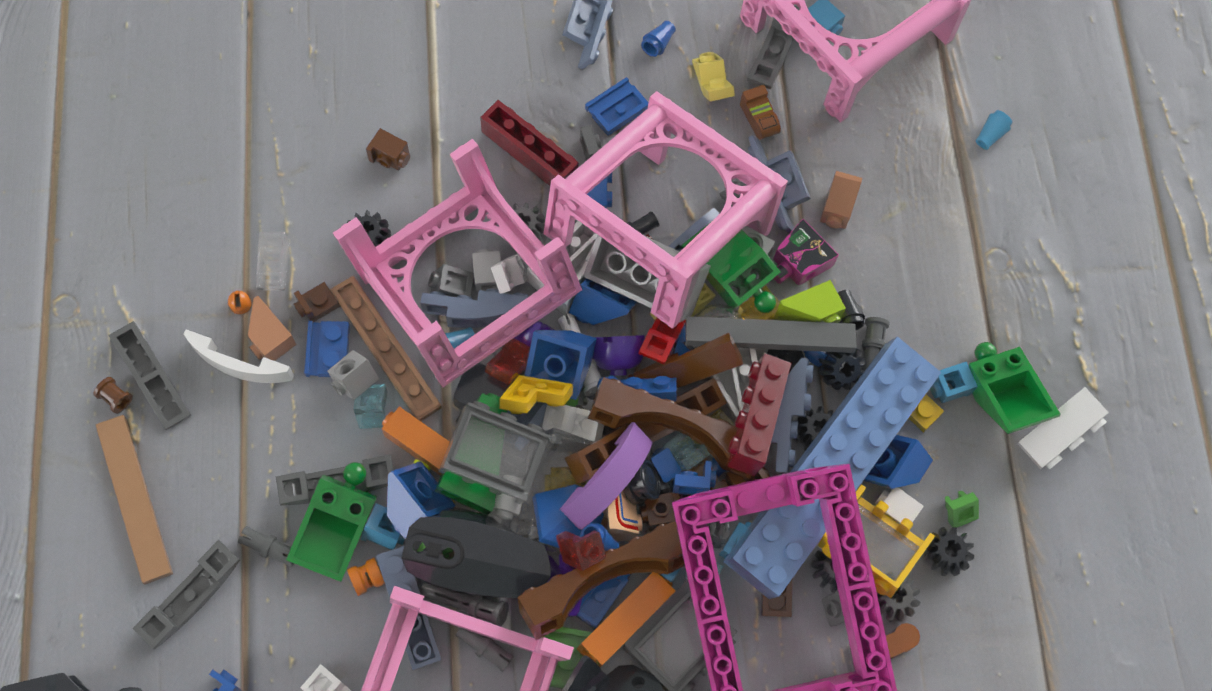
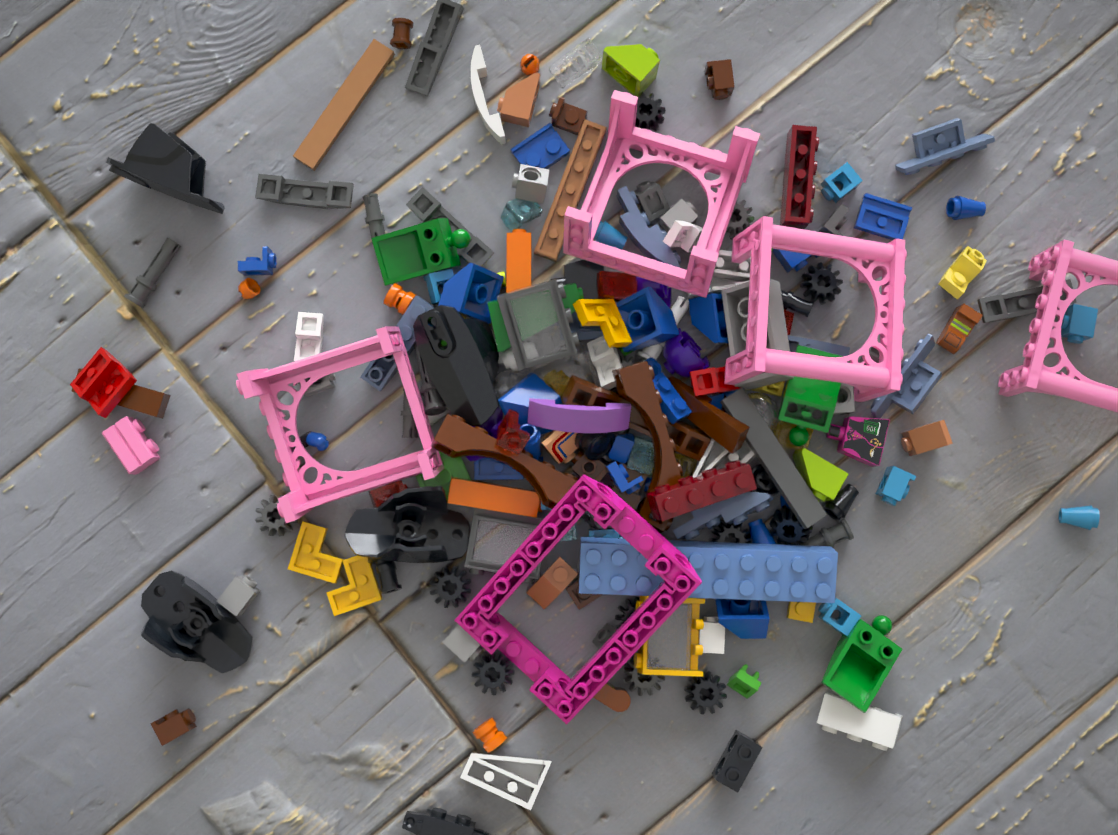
camera: 60 degrees right, 15 degrees up
none -> nougat slope [526,556,578,609]
none -> lime slope [602,44,660,98]
none -> black brick [712,730,763,793]
none -> blue cone [748,519,777,544]
none -> black gear [800,262,843,305]
none -> dark azure brick [821,162,863,203]
none -> dark azure brick [876,466,916,506]

